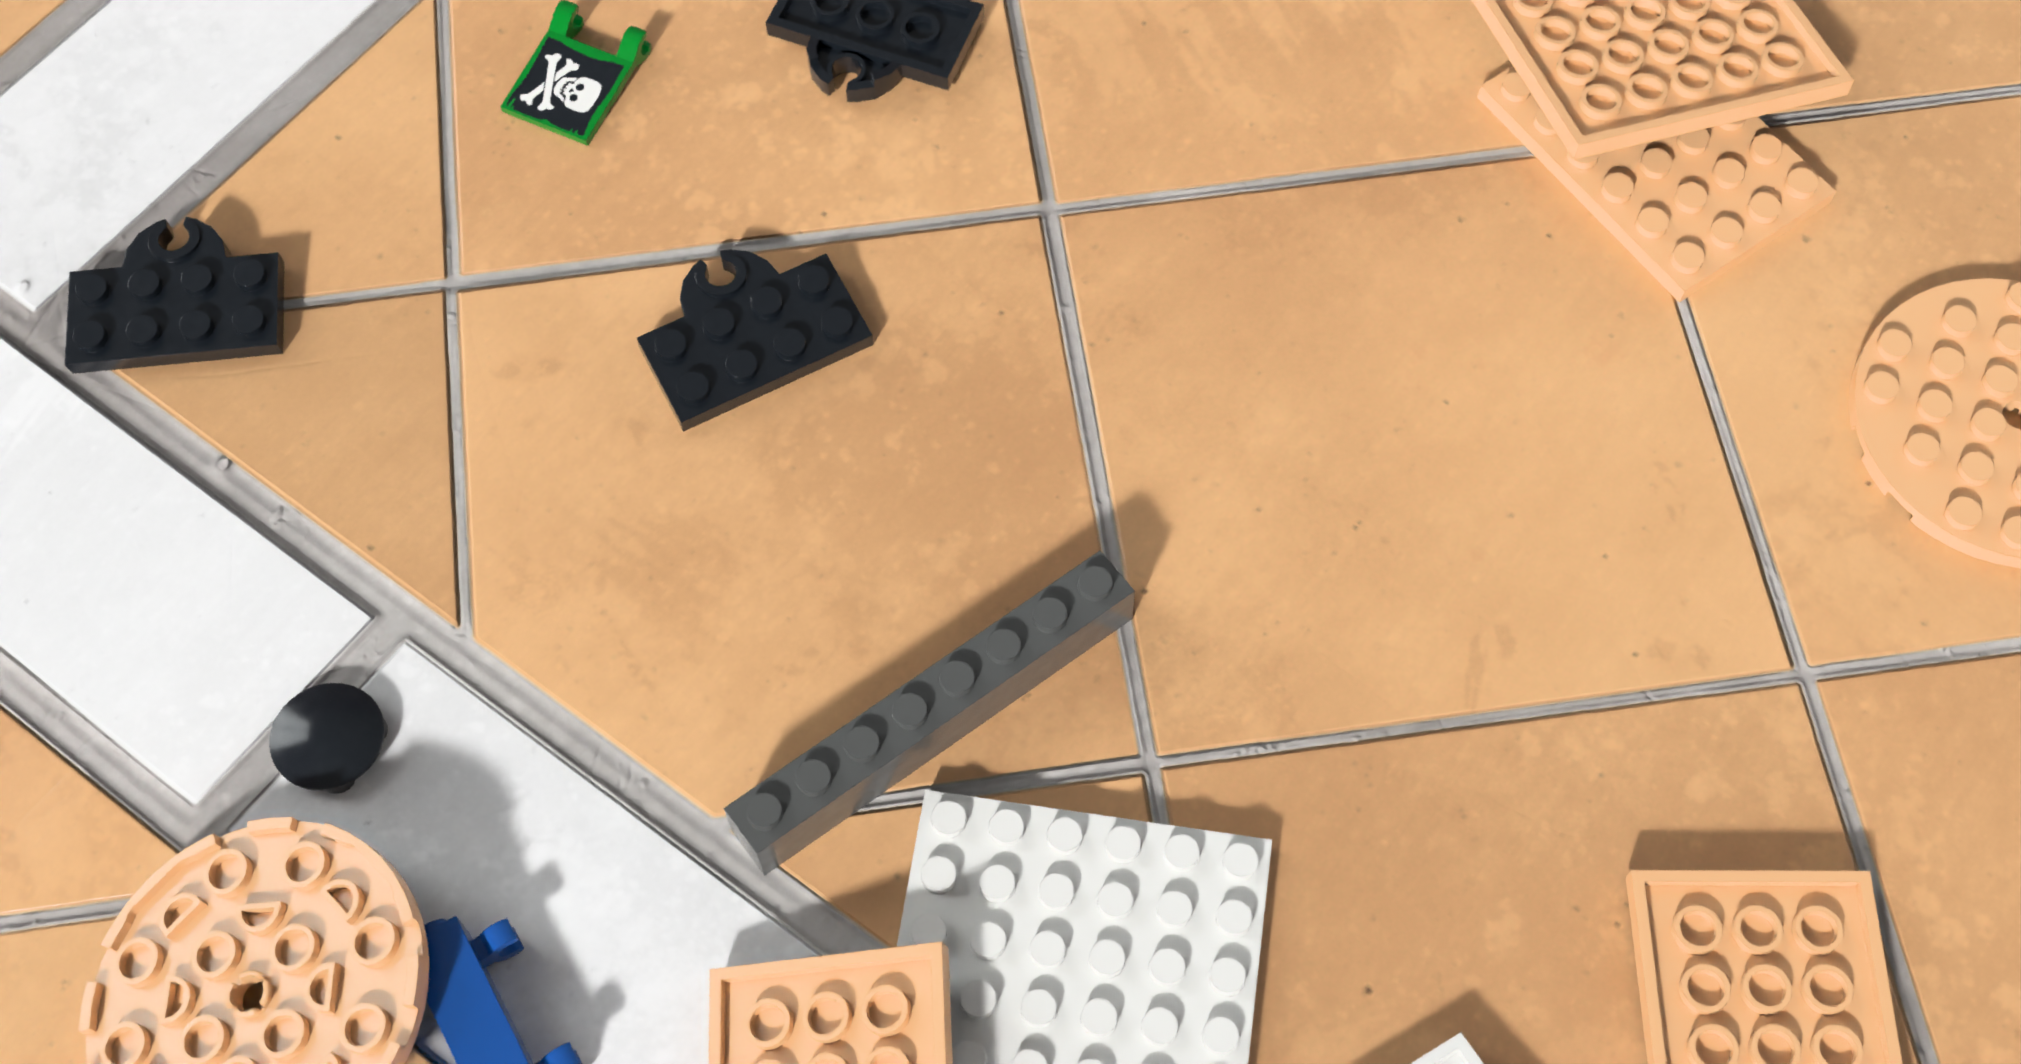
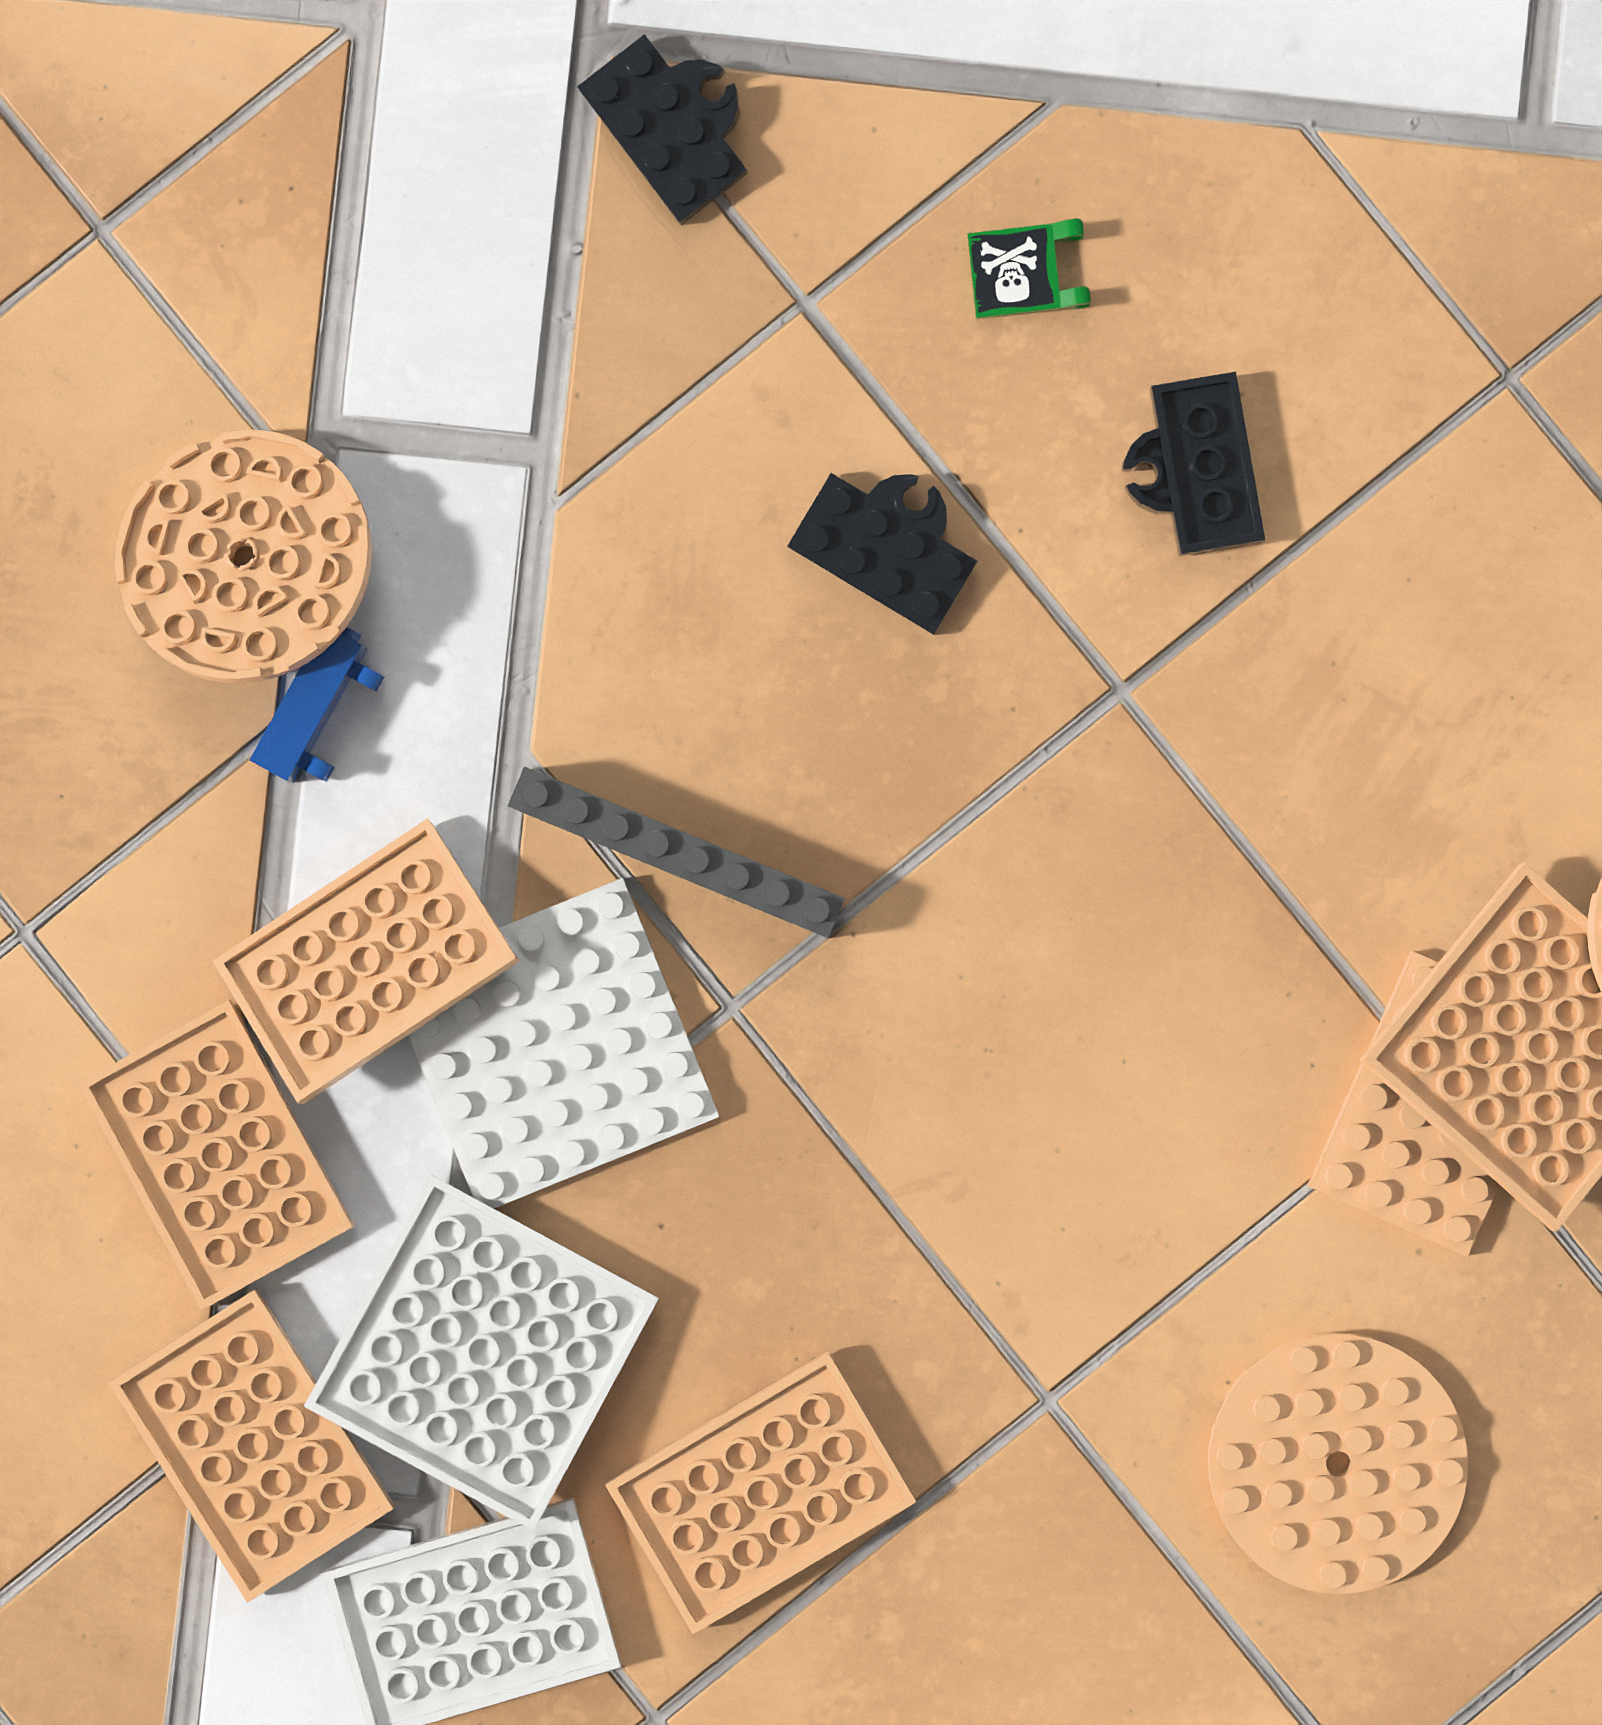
camera: 55 degrees right, 25 degrees up
black dish [269,683,388,794] -> none

